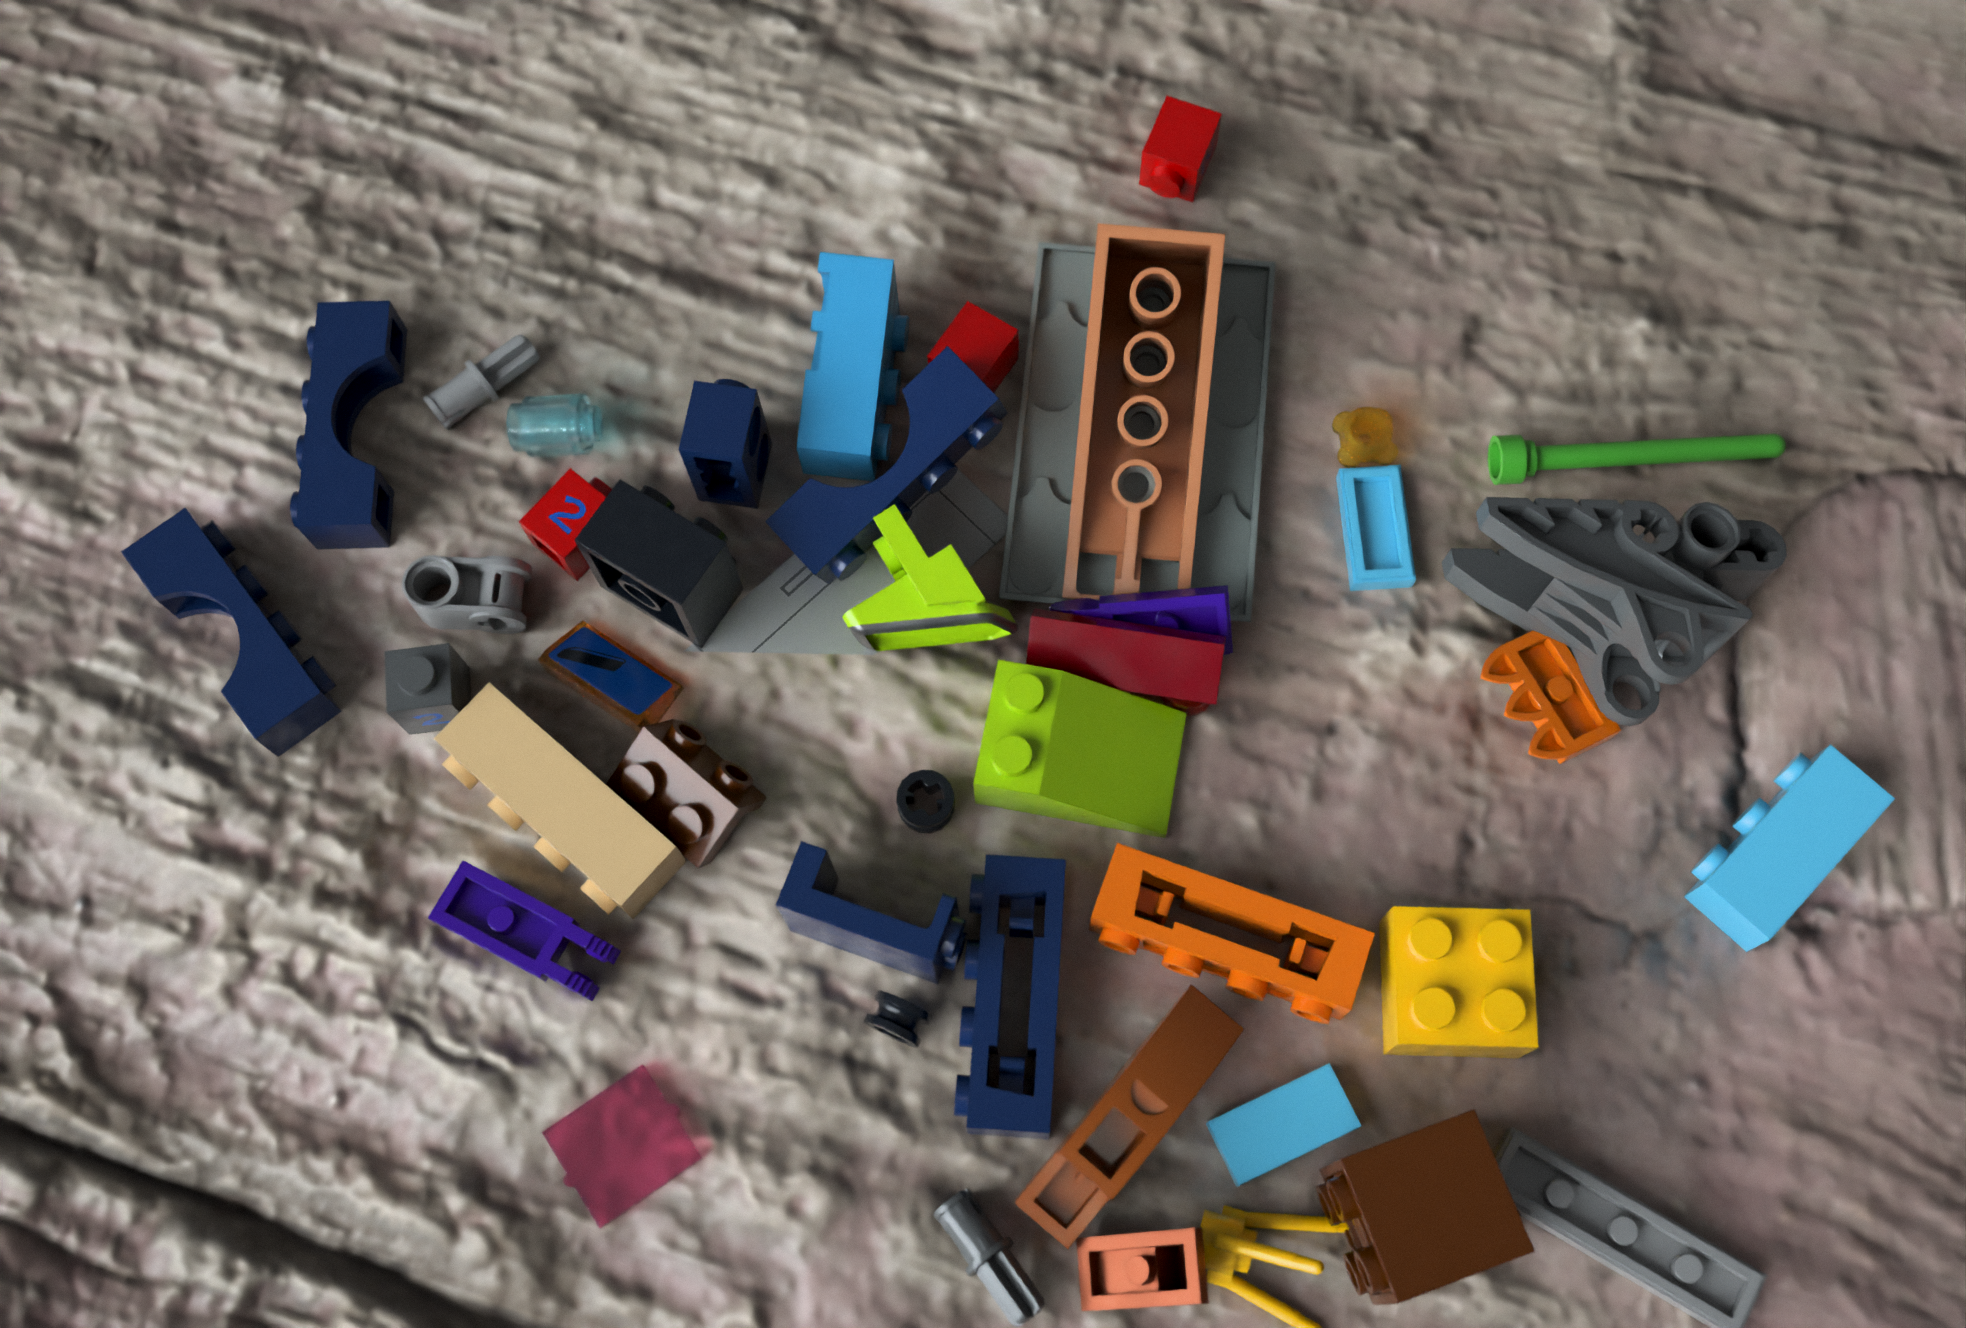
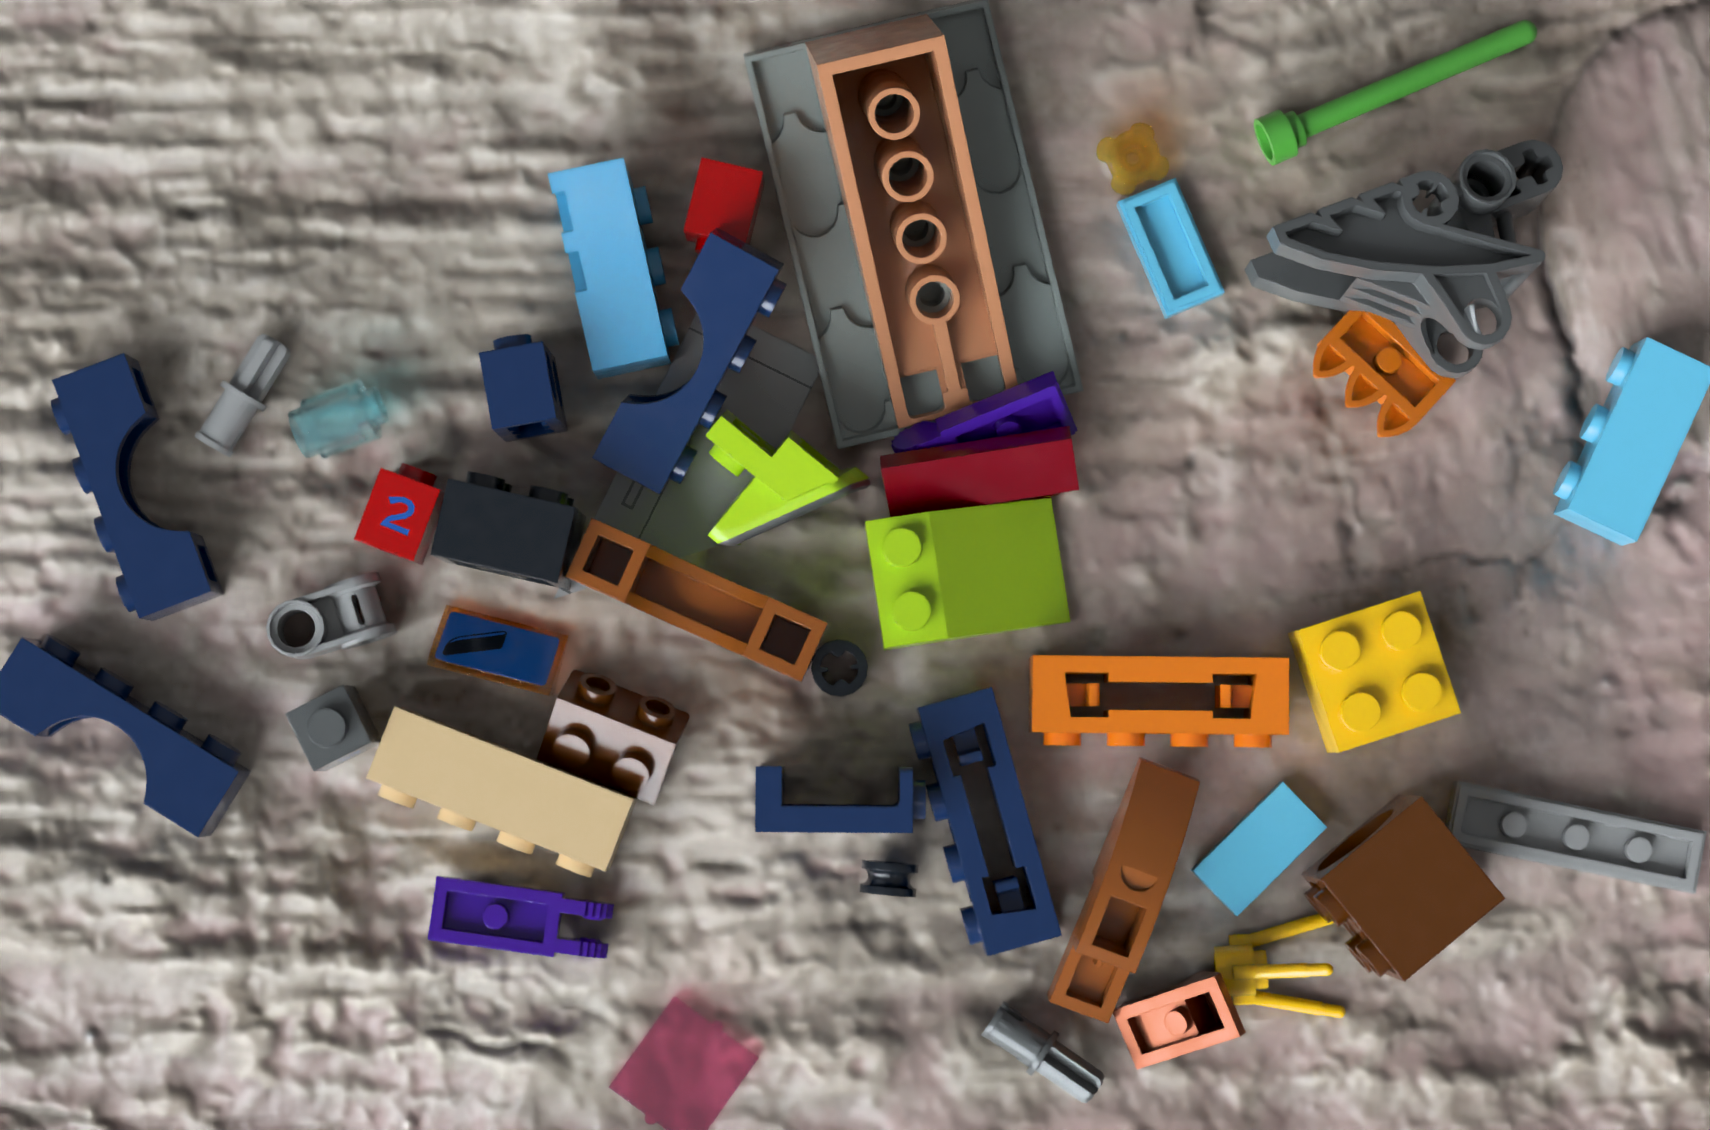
camera: 25 degrees left, 15 degrees up
none -> dark orange arch [565,518,828,683]

